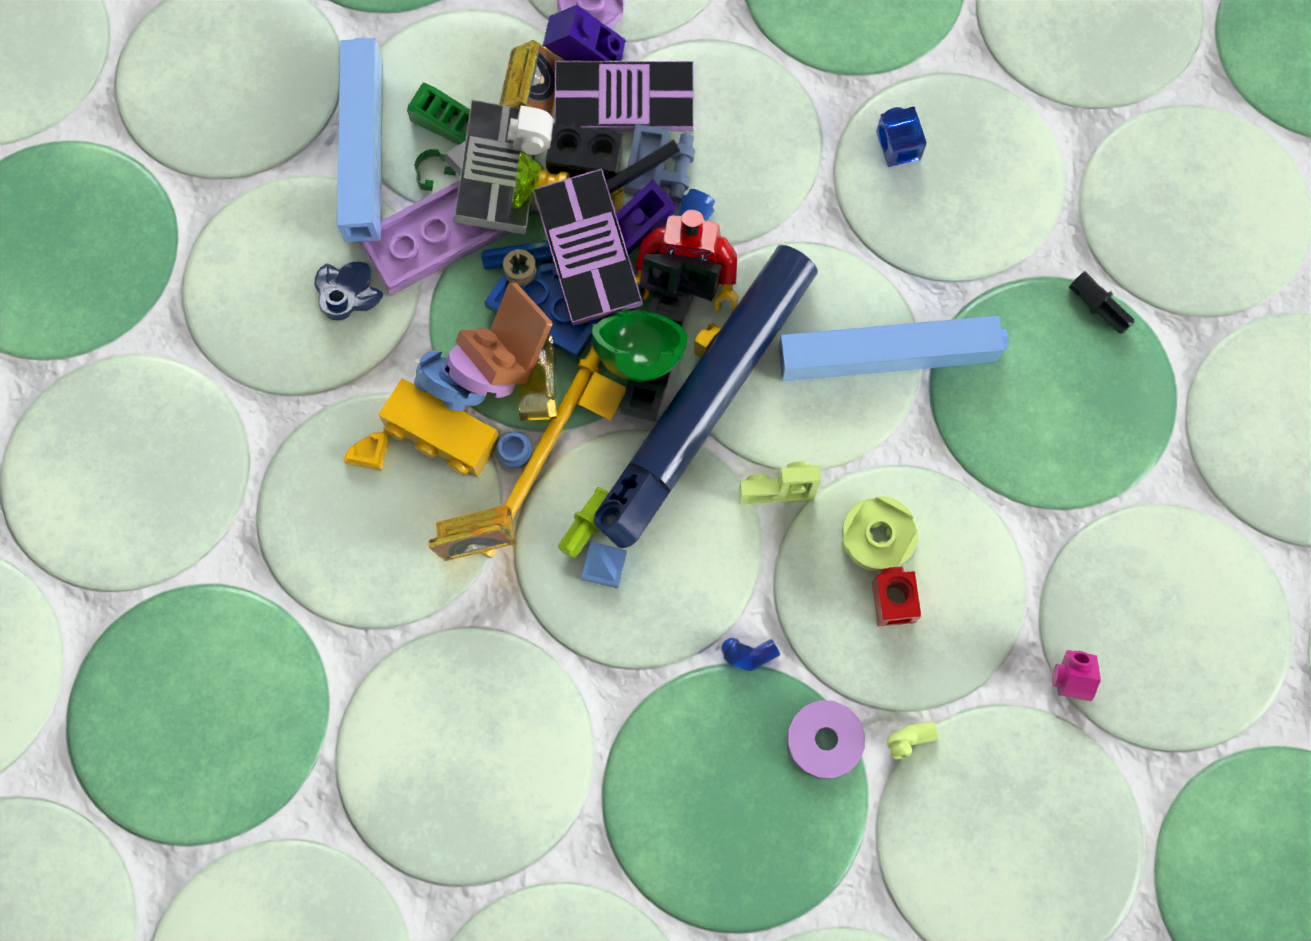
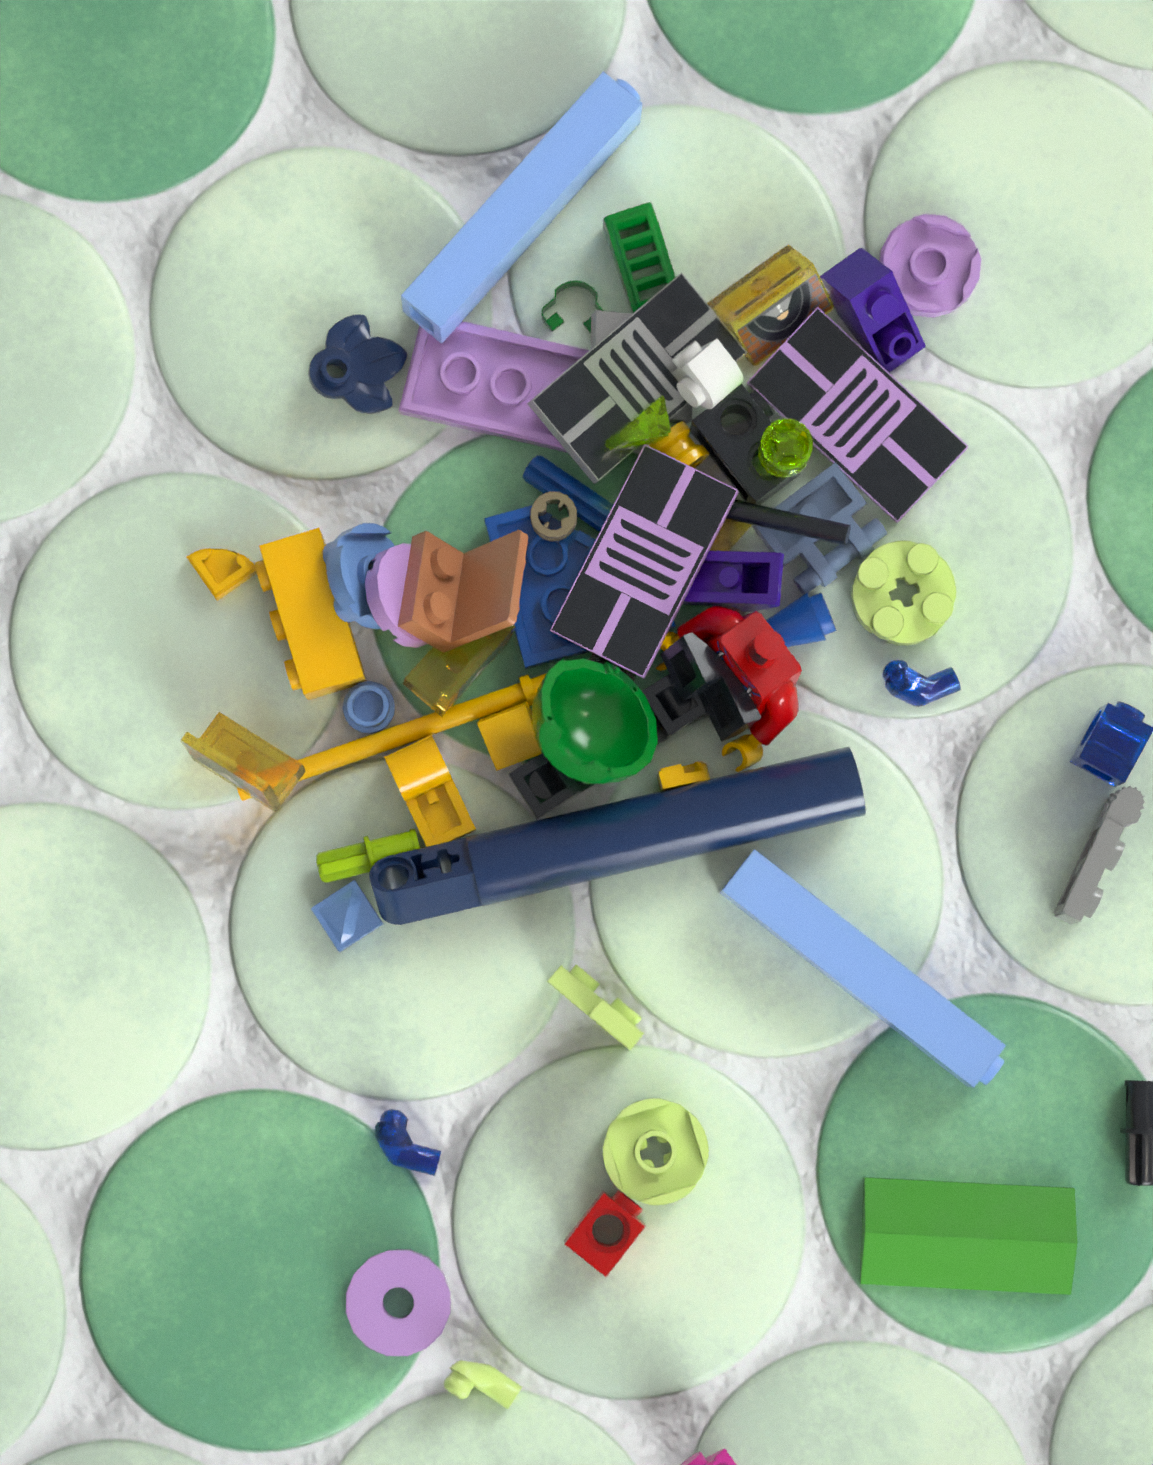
camera: 40 degrees right, 10 degrees up
none -> yellow plate [384,735,476,847]
none -> clear neon green wheel [758,418,813,478]
none -> yellowish green plate [851,541,956,646]
none -> bright green slope [859,1177,1078,1295]
none -> clear blue arm [882,660,961,707]
none -> light grey hinge [1054,786,1145,924]

